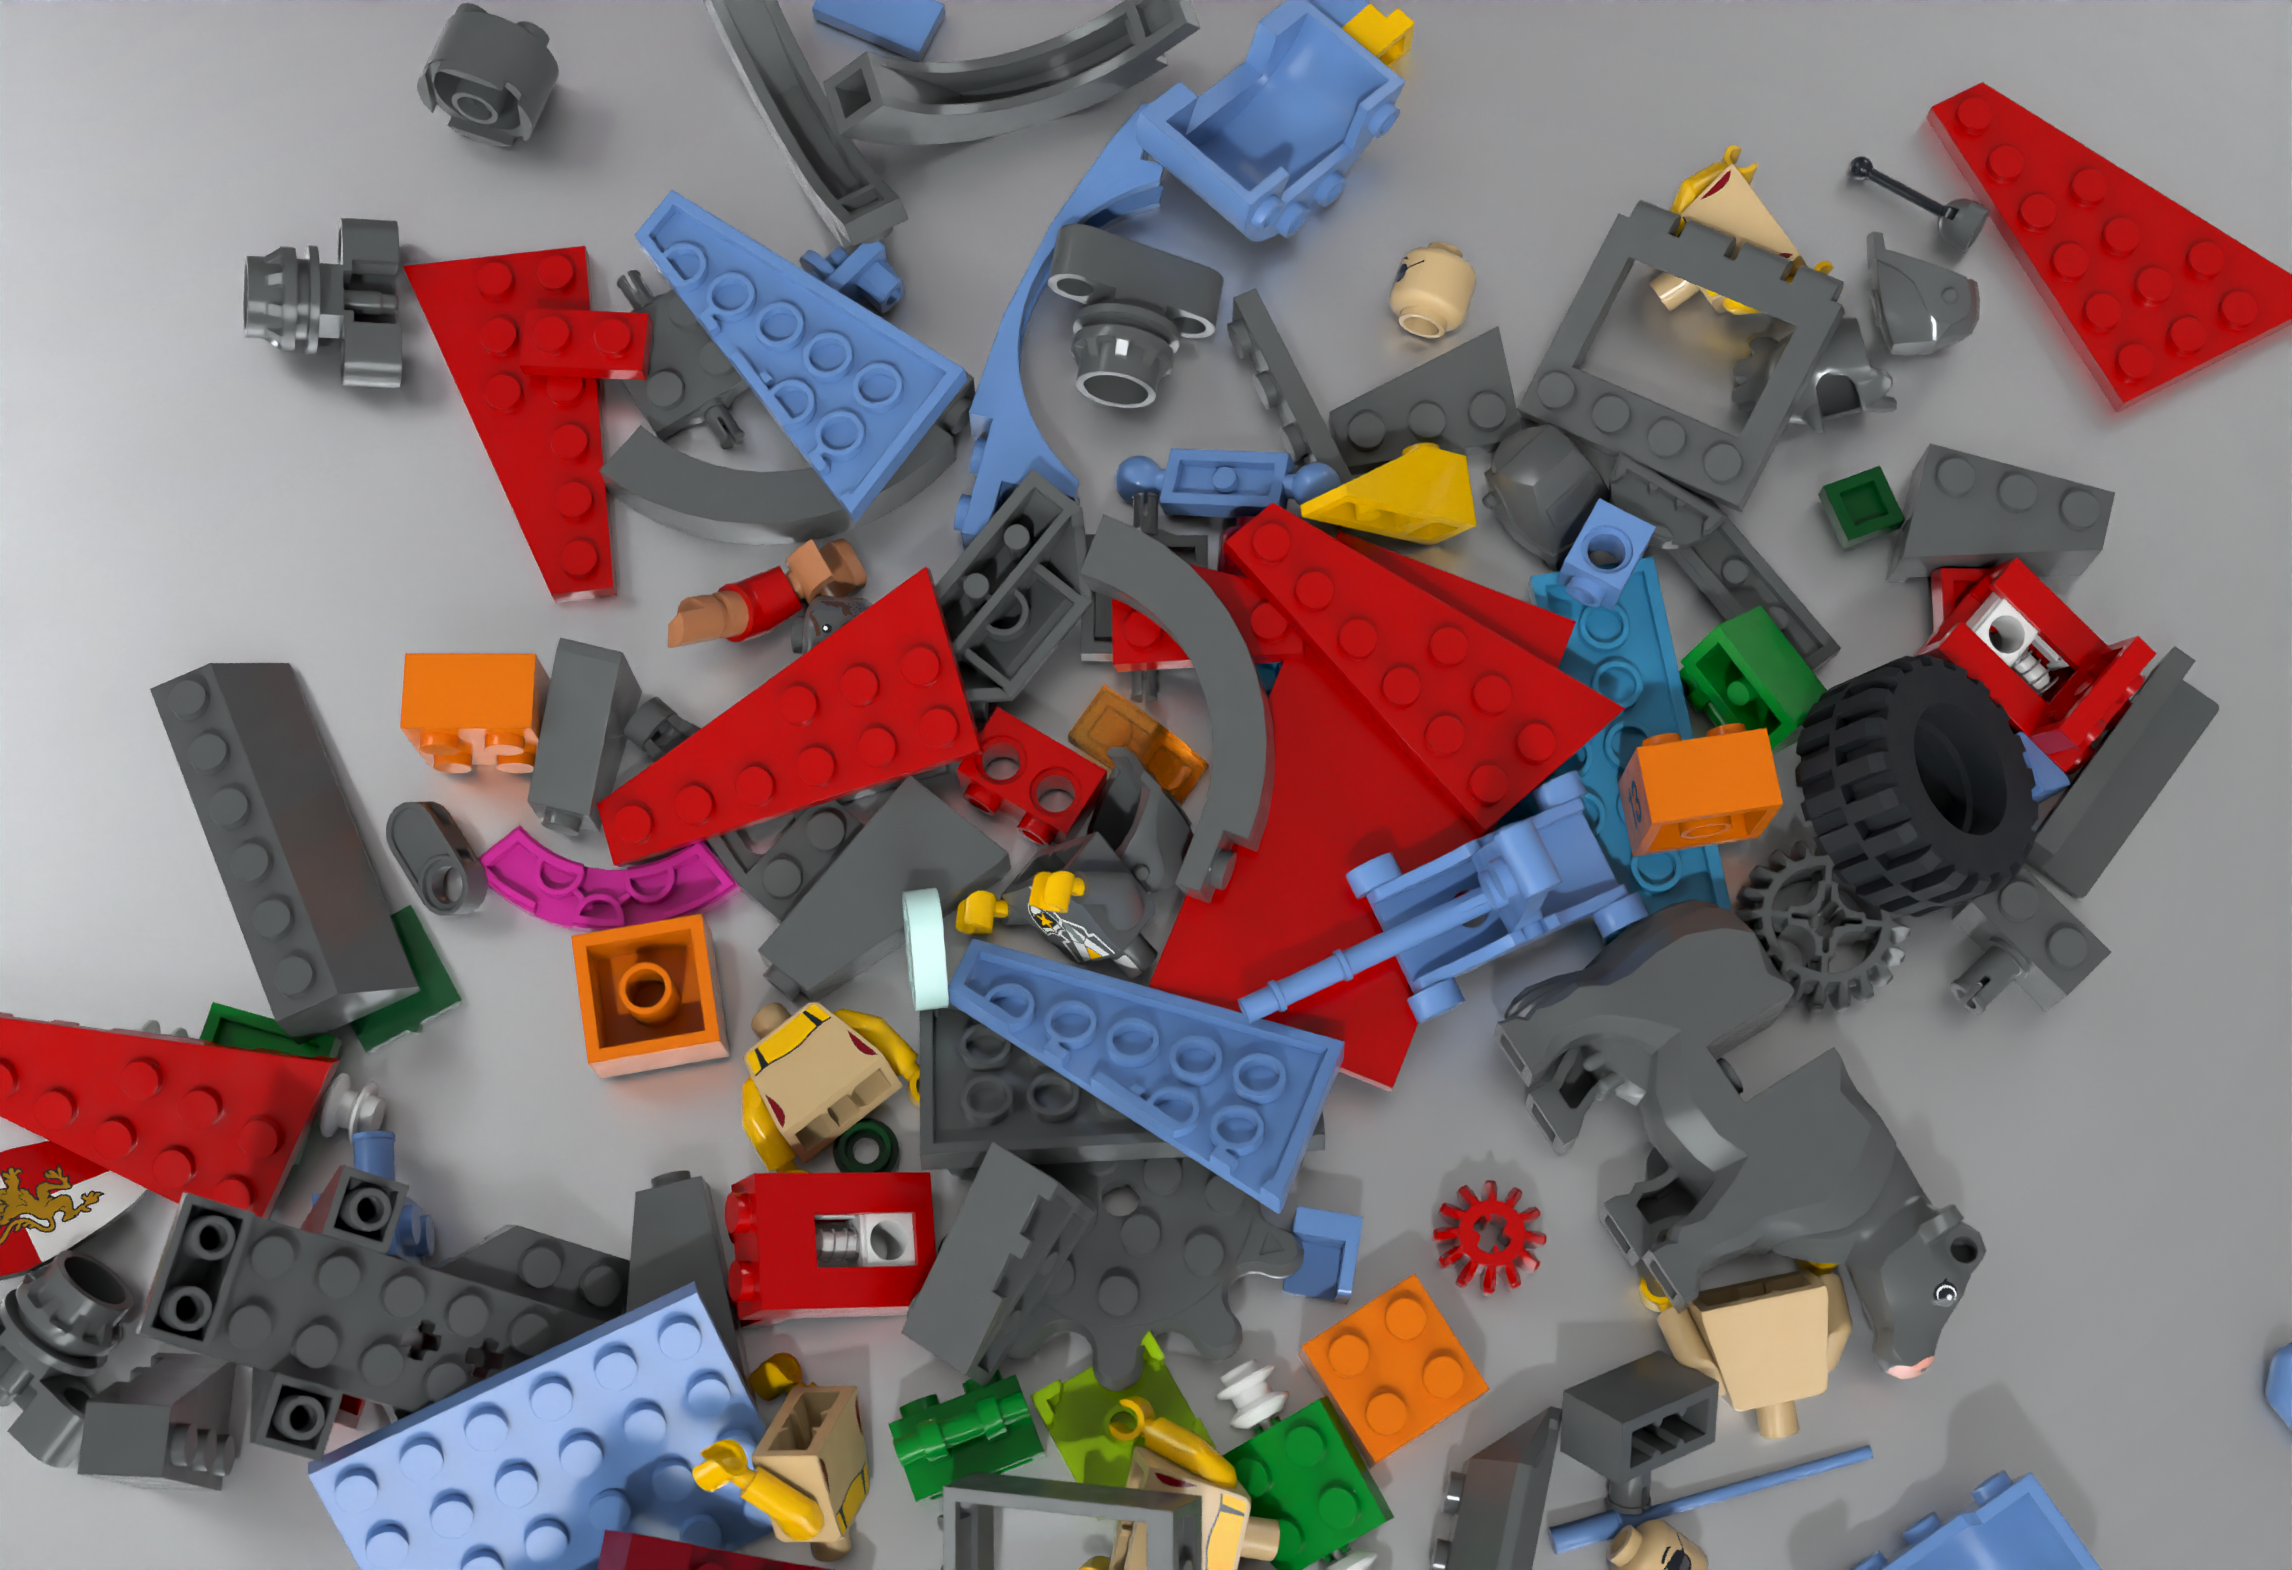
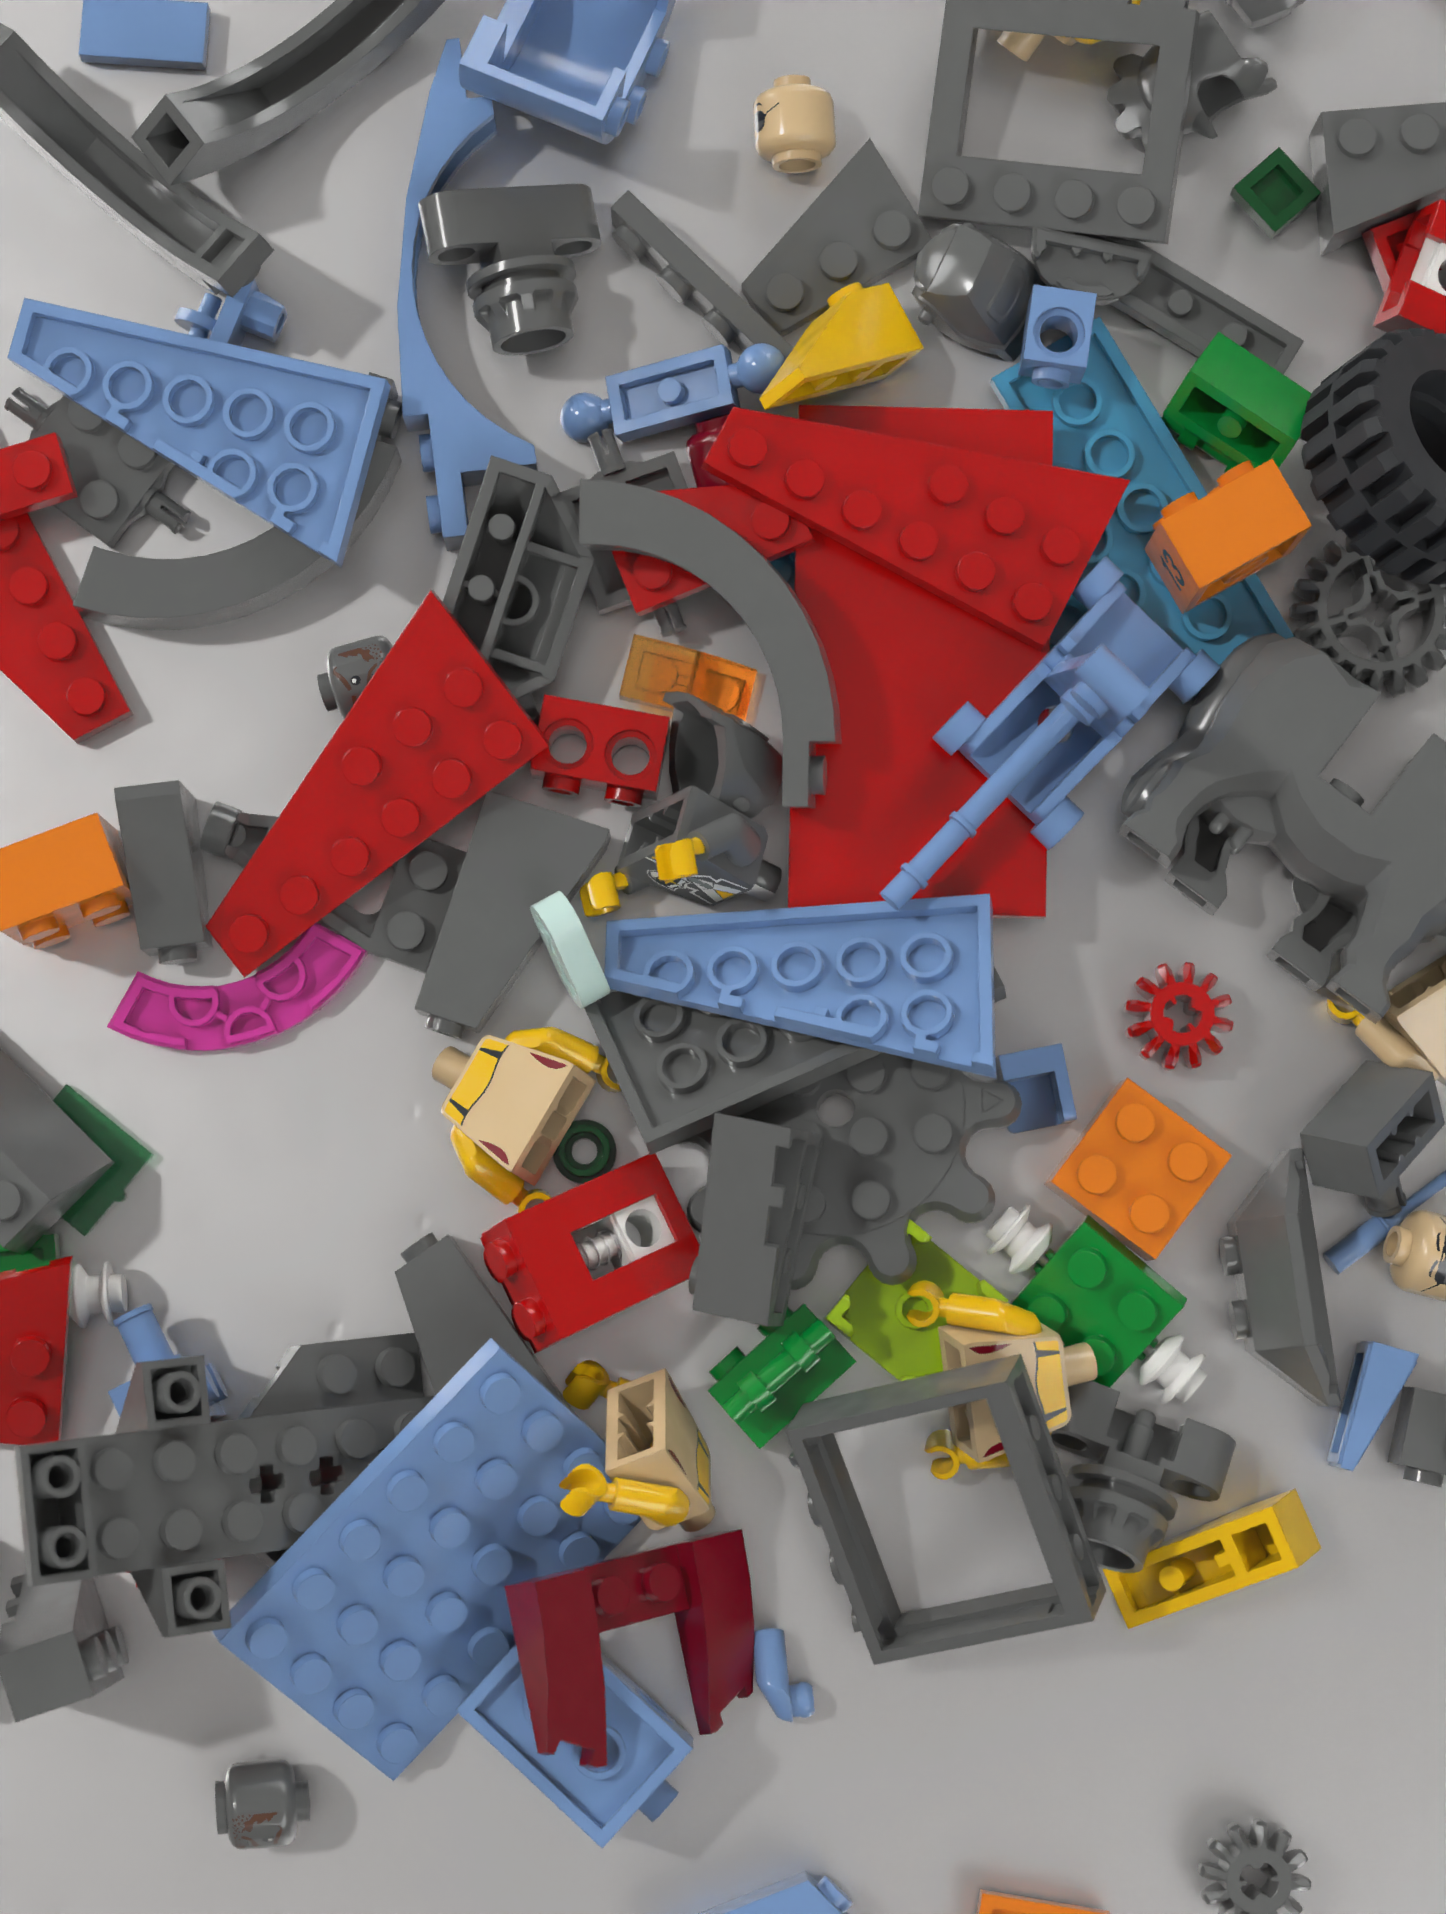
camera: 25 degrees left, 10 degrees up
dark grey piece [386,801,488,916] -> none
orange brick [571,914,730,1079] -> none
nougat piece [668,538,867,648] -> none

